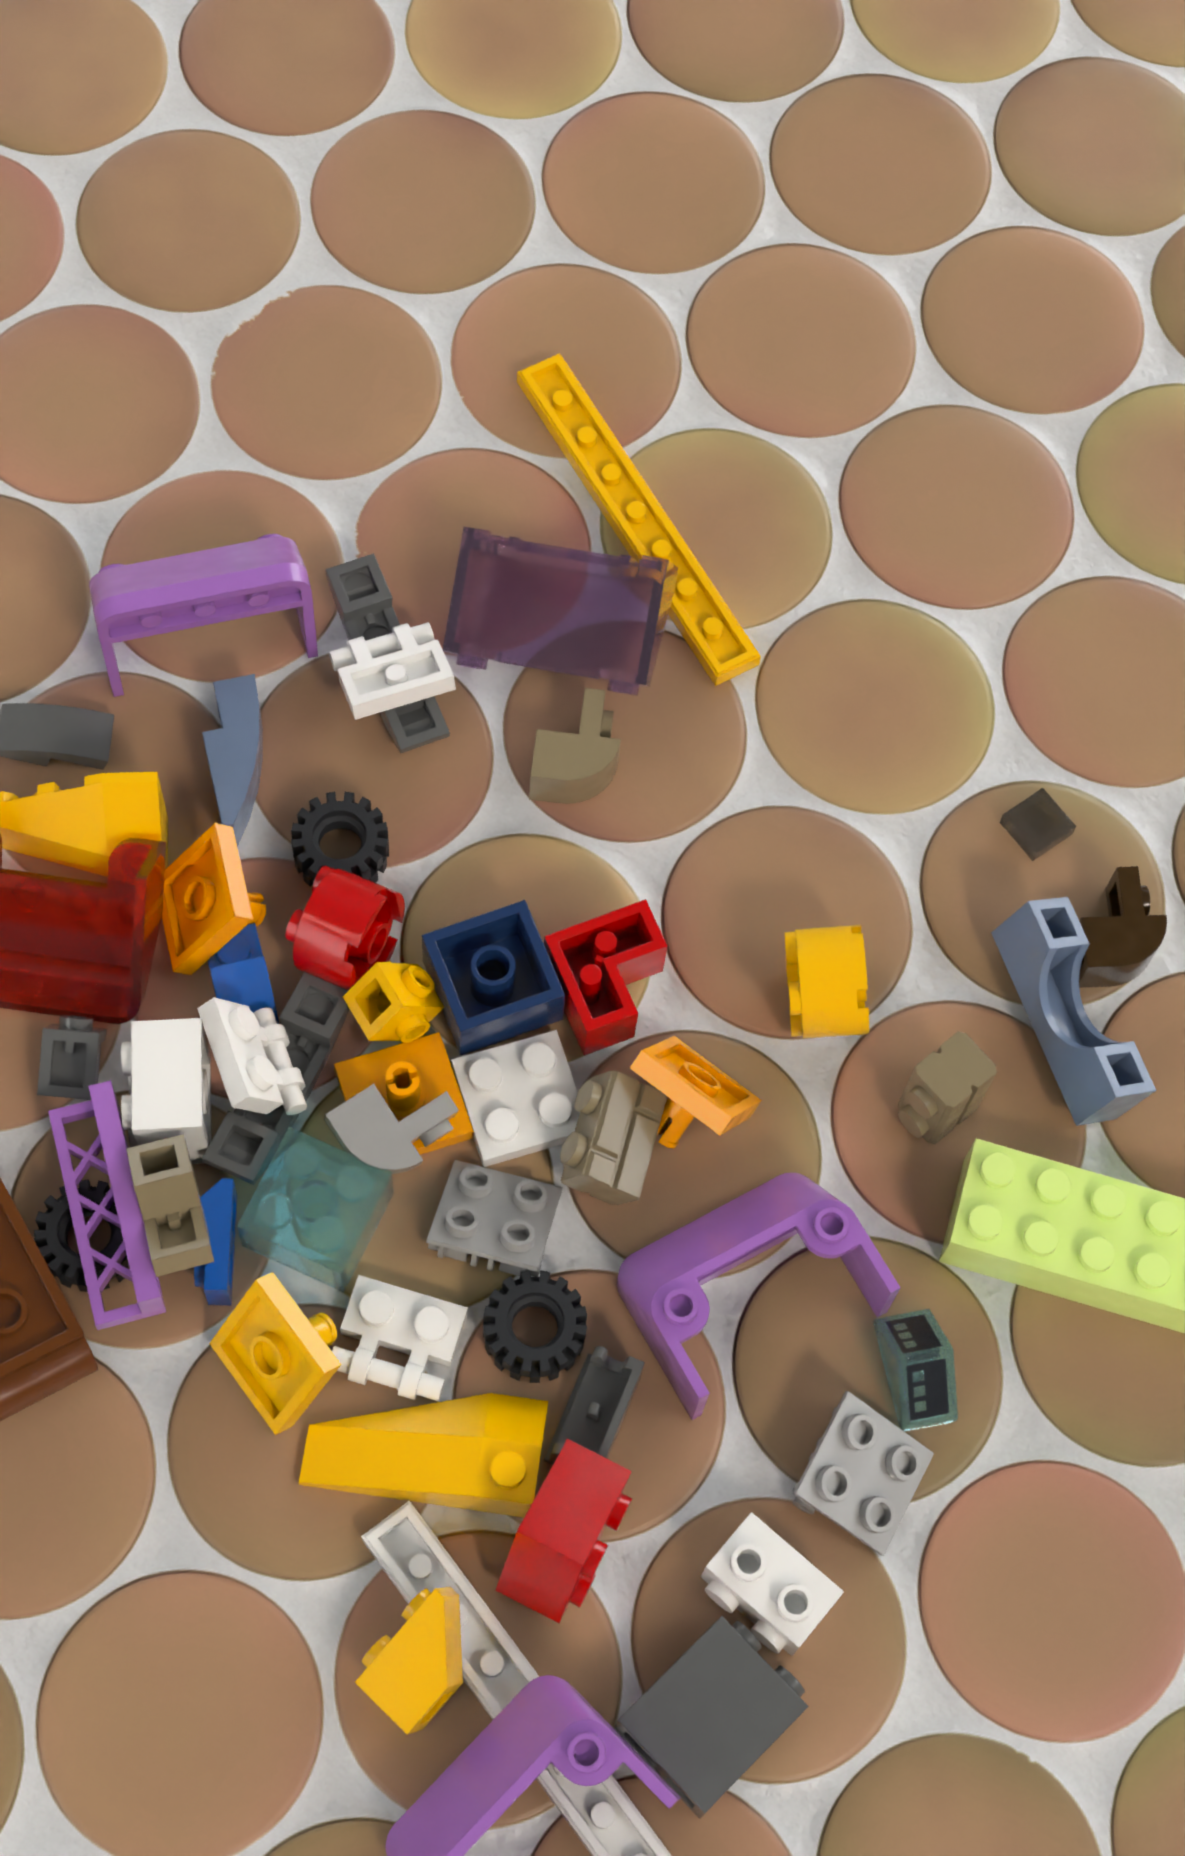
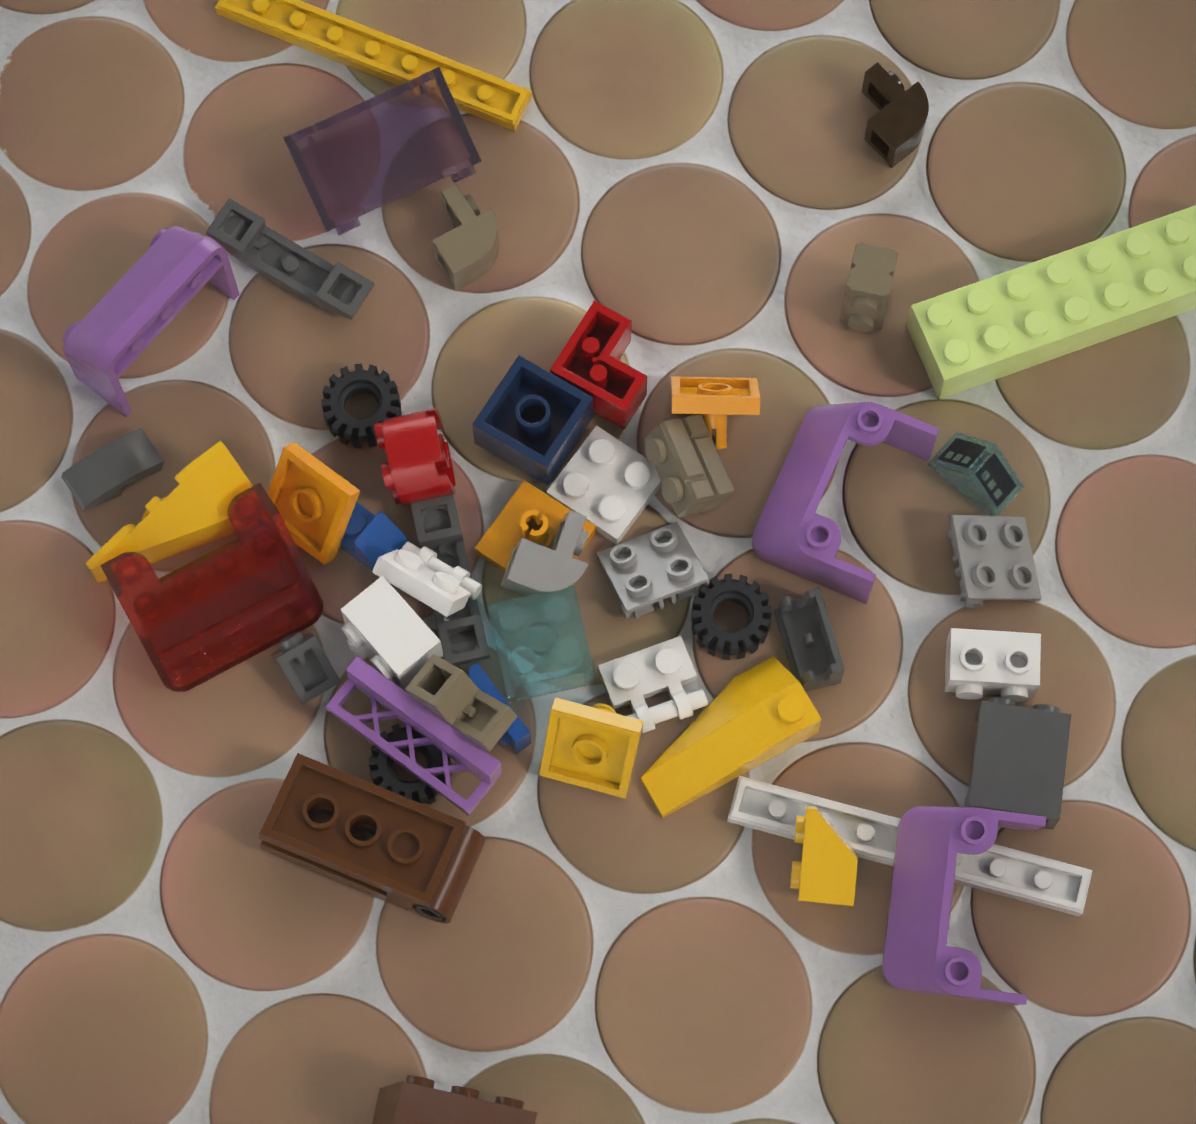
camera: 30 degrees left, 5 degrees up
sand blue slope [202,674,263,847] -> none
white plate [329,622,456,720] -> none
yellow brick [343,961,444,1043] -> none
red brick [495,1439,632,1623] -> none
yellow brick [784,925,869,1039] -> none
sand blue arch [991,897,1156,1126] -> none
clear smoke tile [1000,788,1076,861] -> none

